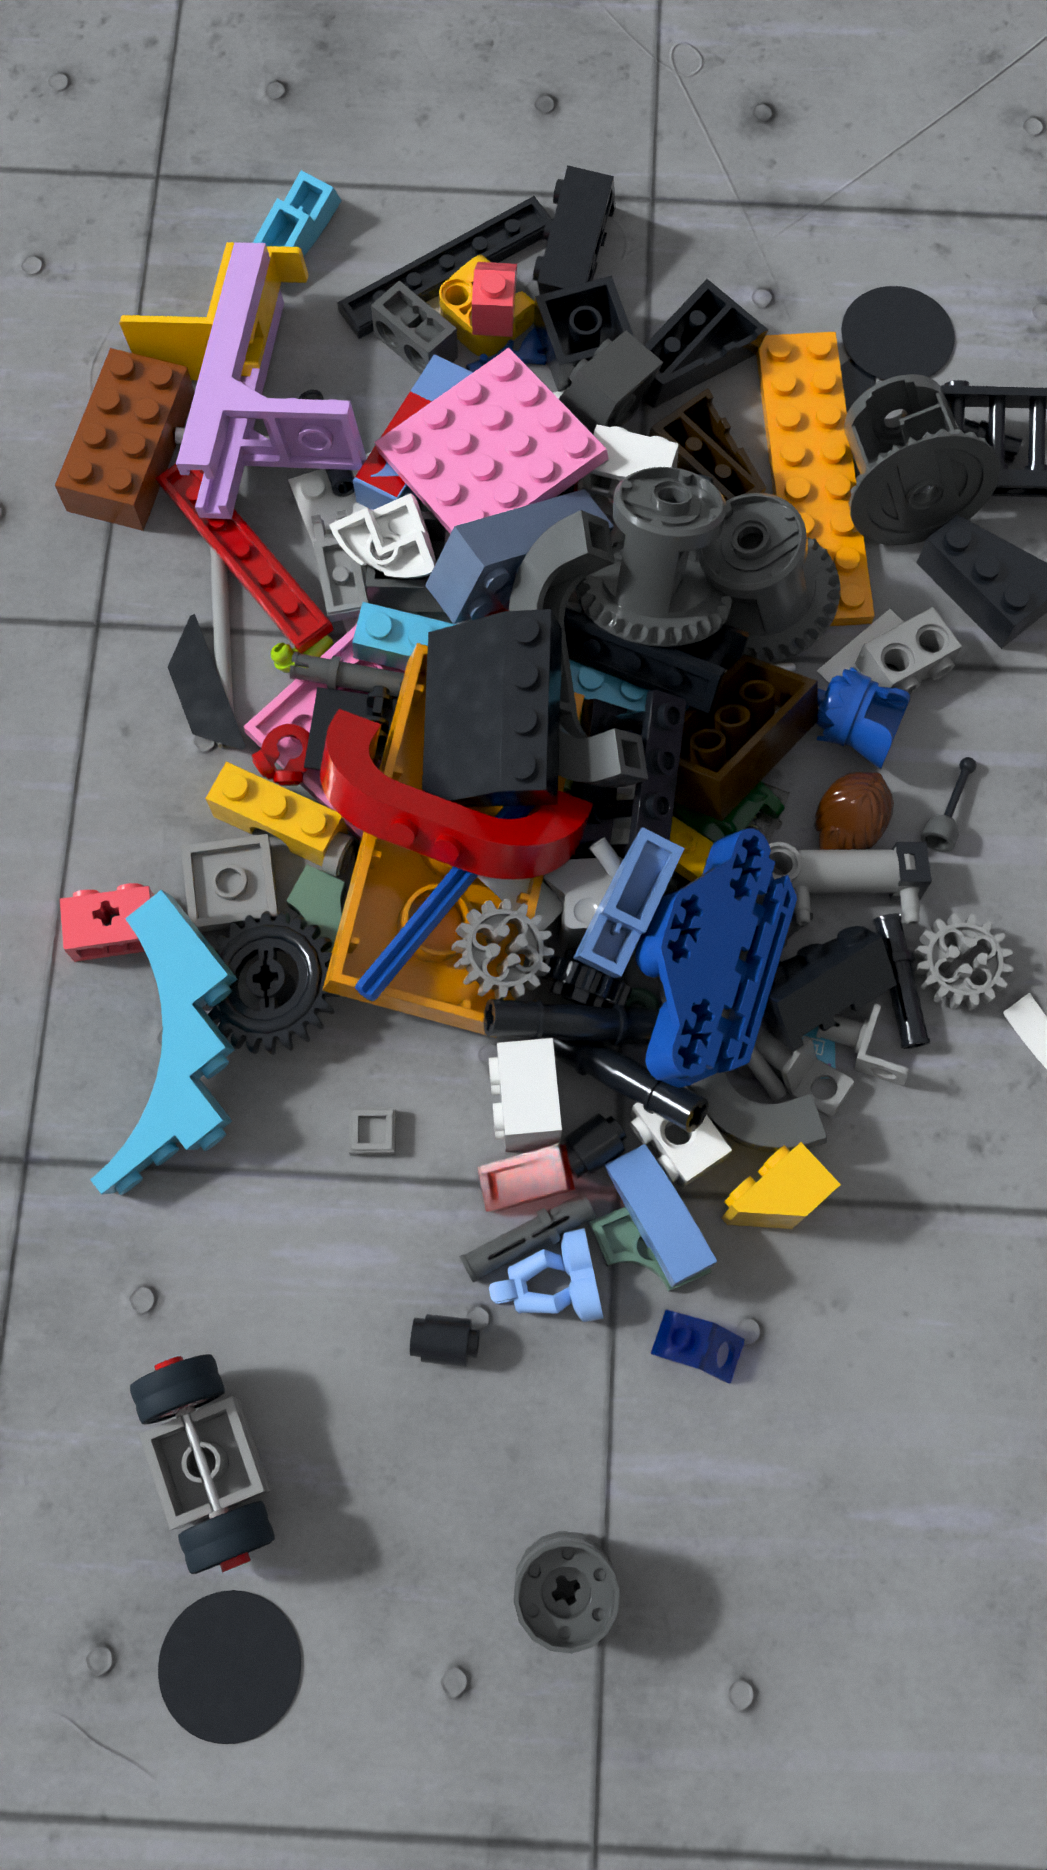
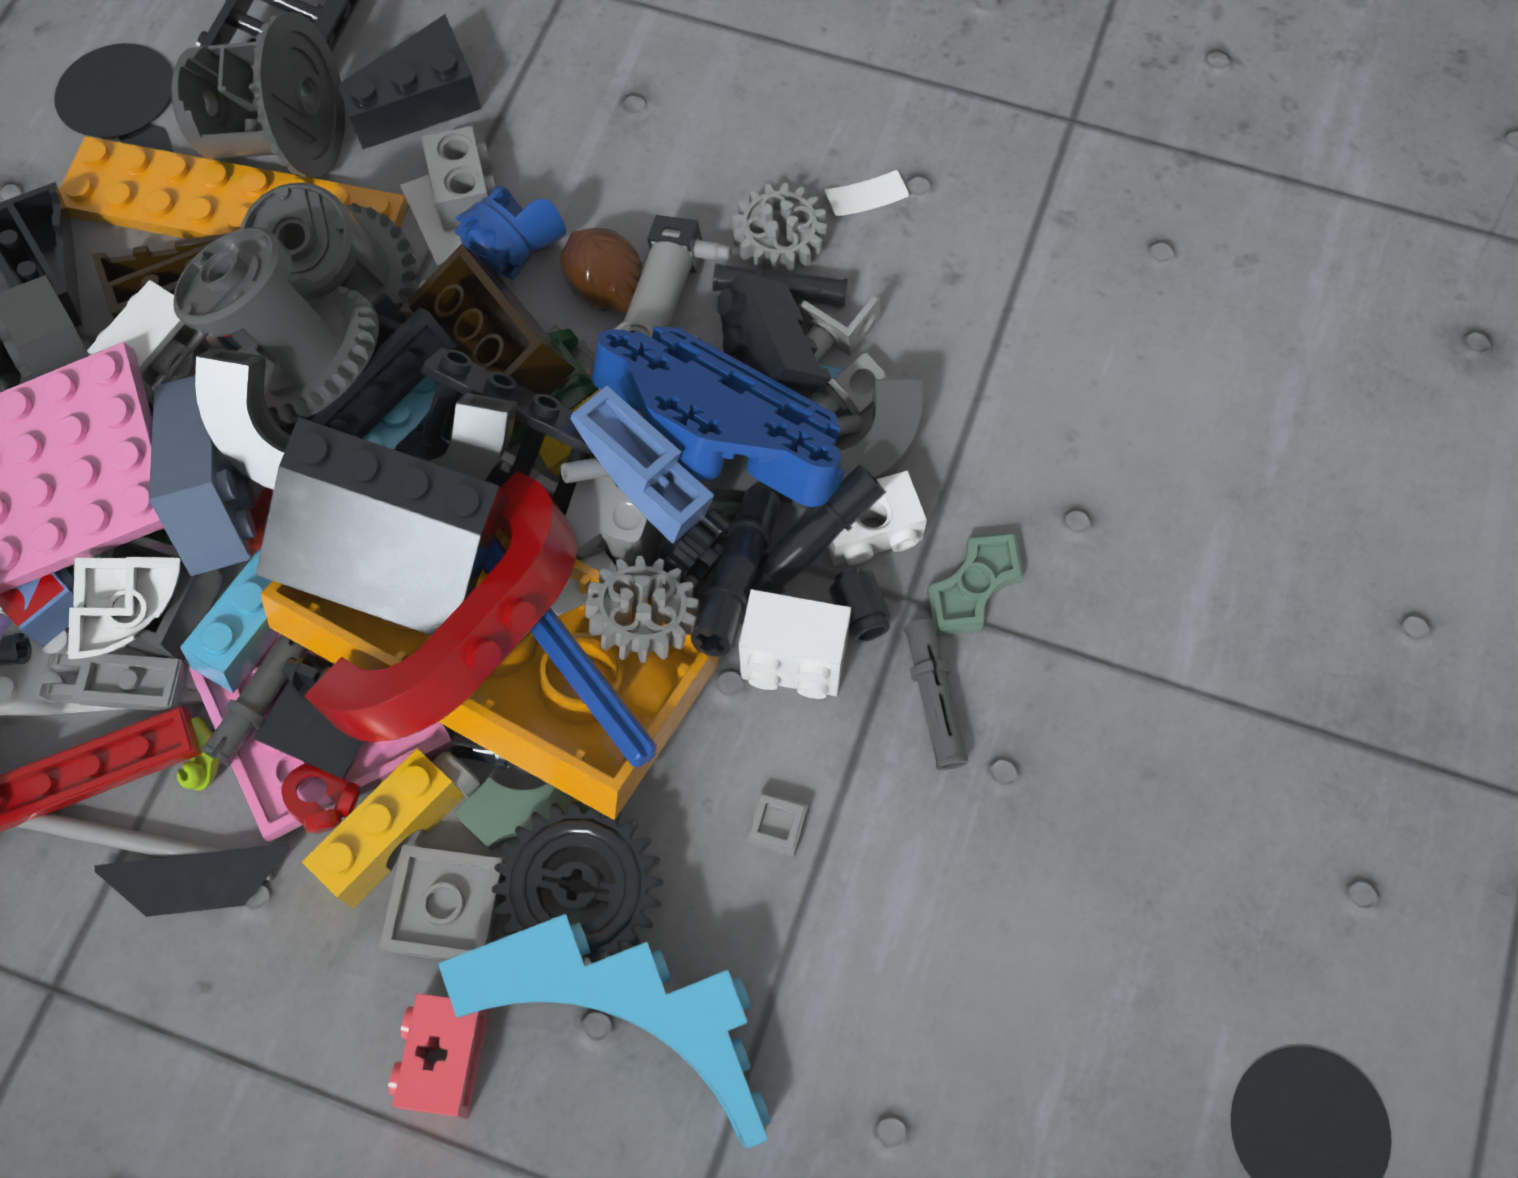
camera: 70 degrees left, 5 degrees down
brick [130,1354,275,1574] -> none
black brick [410,1314,480,1367] -> none
clear red tile [477,1143,575,1213] -> none
light blue piece [489,1228,604,1322] -> none
dark grey wheel [514,1531,620,1654] -> none
medium blue slope [604,1144,717,1288] -> none
clear blue bracket [651,1310,745,1384] -> none
yellow slope [721,1142,841,1229] -> none
dark grey hinge [921,757,977,852] -> none

